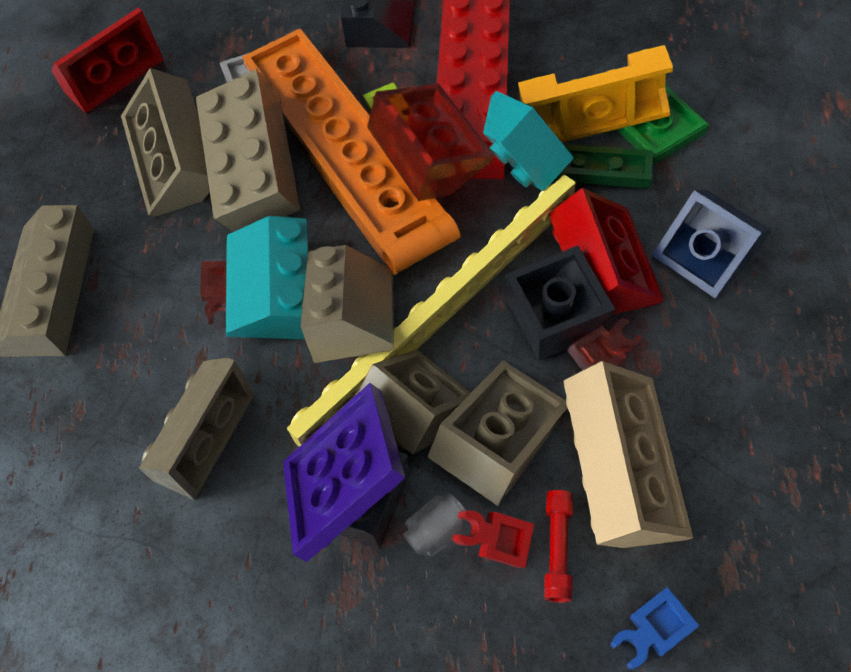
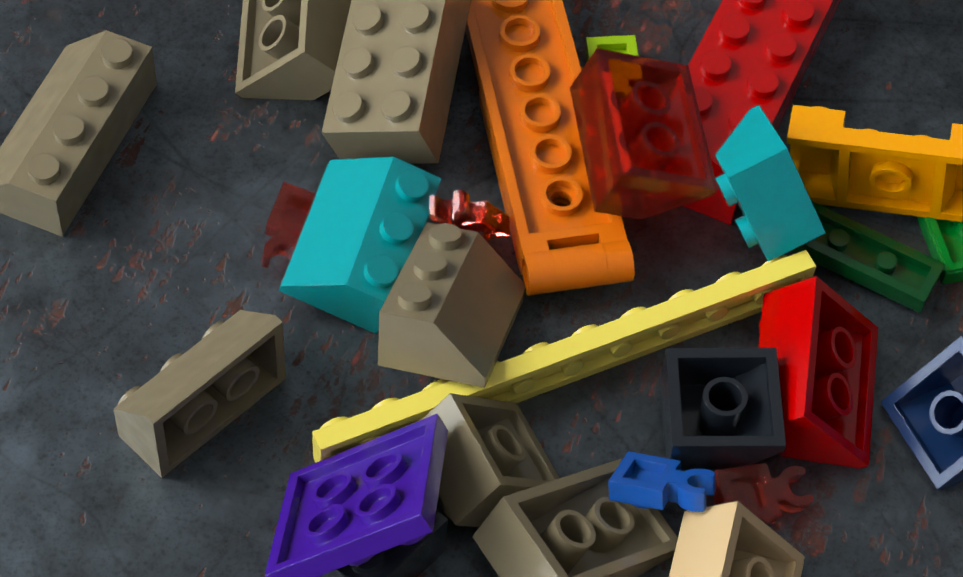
camera: 10 degrees right, 5 degrees down
none -> clear red plate [429,190,510,244]
none -> blue plate [608,451,716,512]

